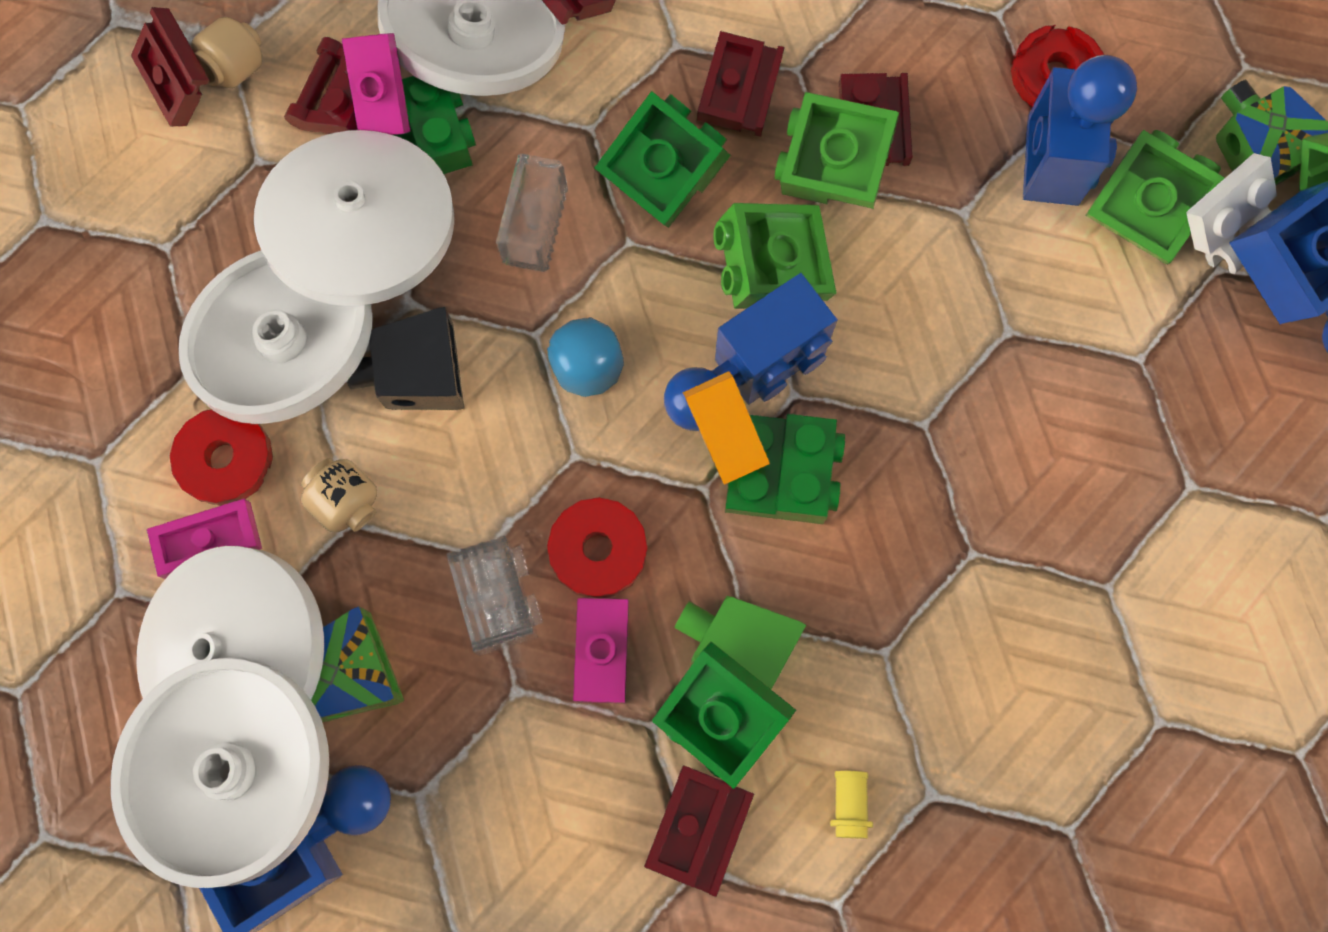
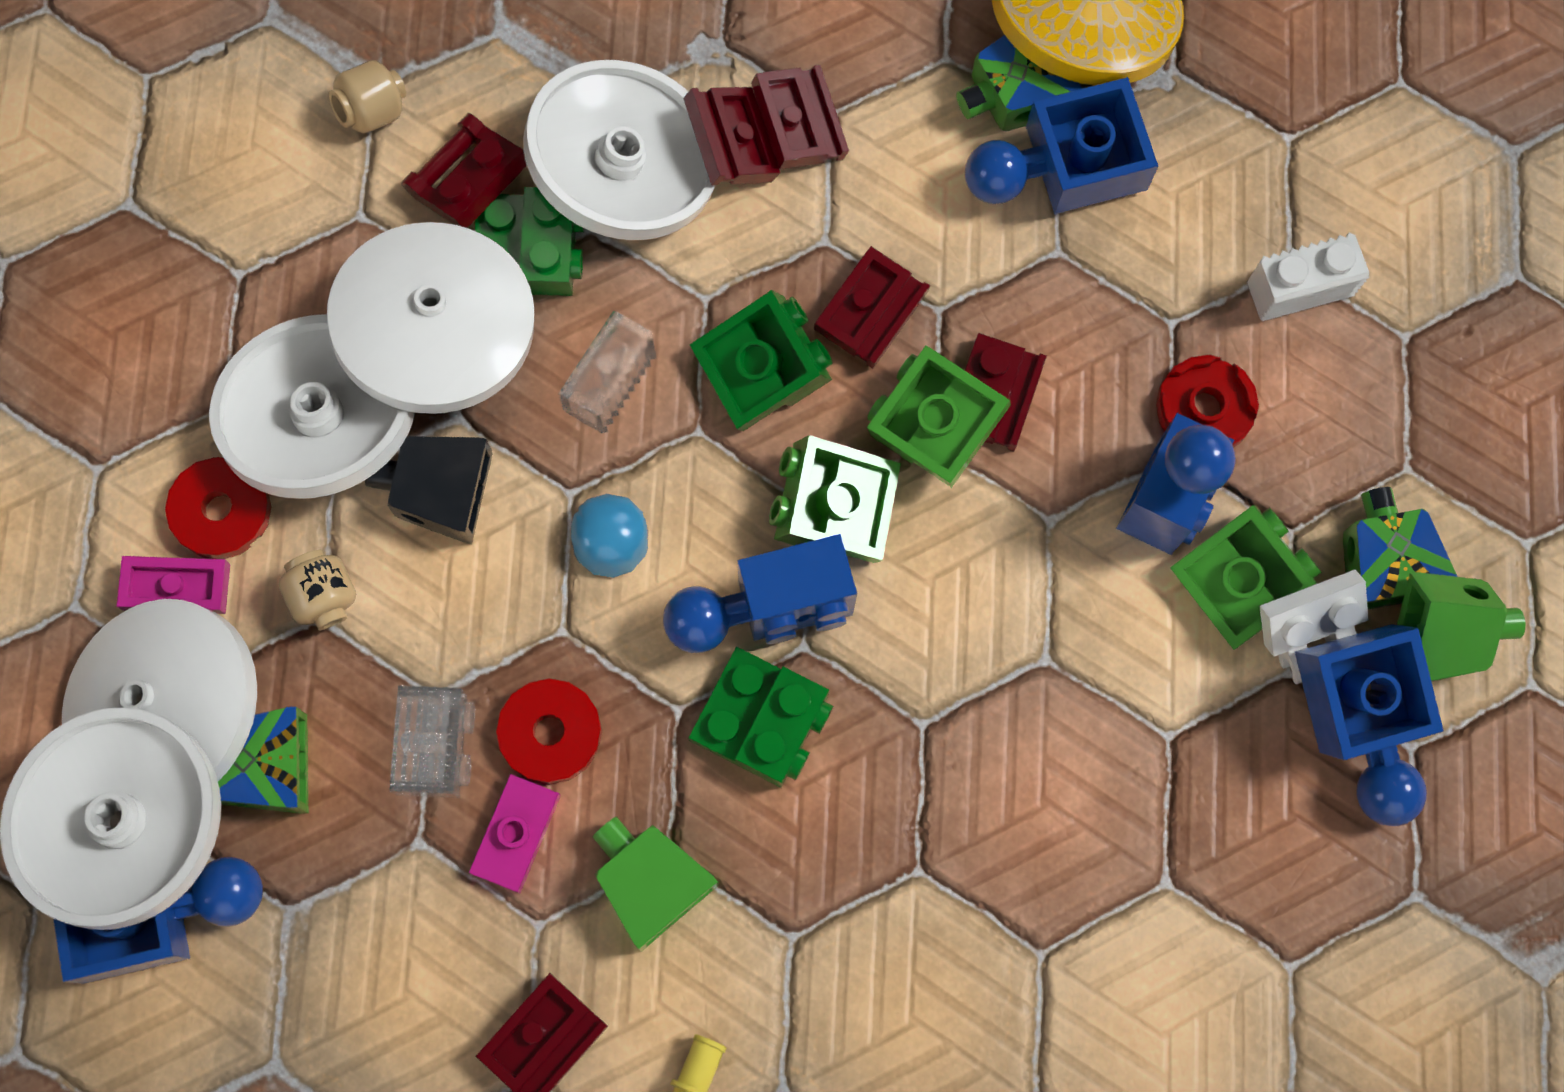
camera: 15 degrees right, 0 degrees up
dark red plate [131,7,209,127] -> none
dark pink plate [342,33,410,135] -> none
green plate [652,642,796,789] -> none
light orange tile [683,371,770,485] -> none

